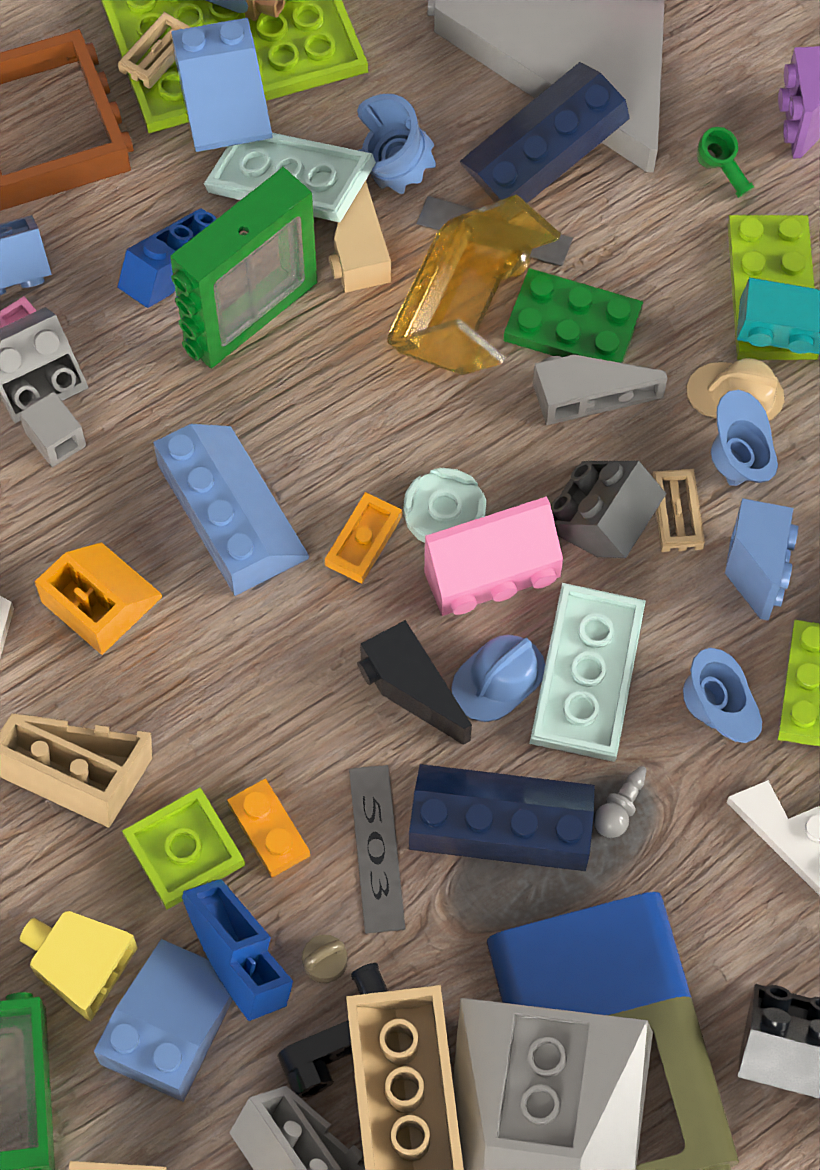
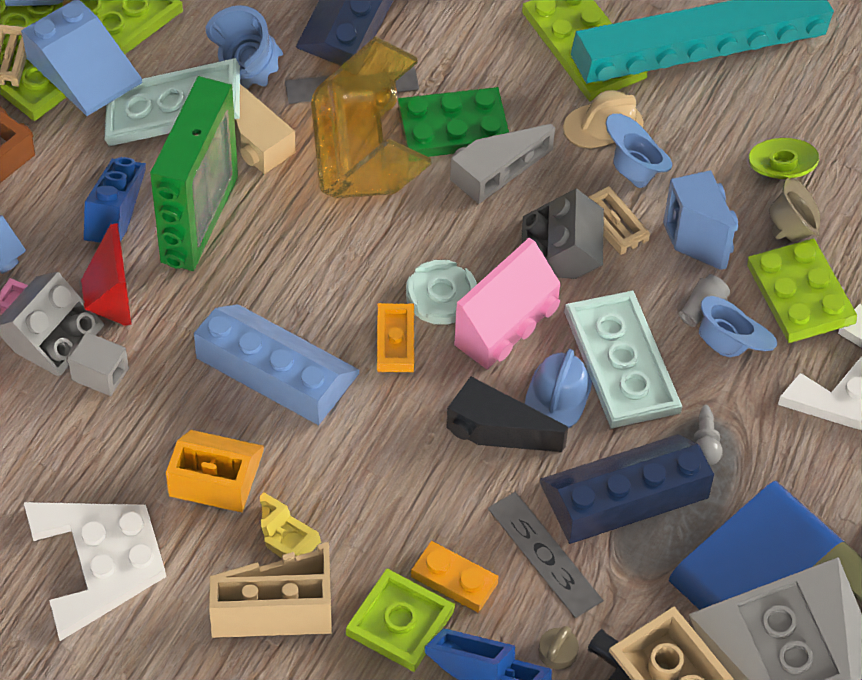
camera: 30 degrees left, 10 degrees down
none -> red slope [81,223,132,326]
none -> light yellow slope [260,493,321,558]
none -> light grey cone [679,274,730,327]

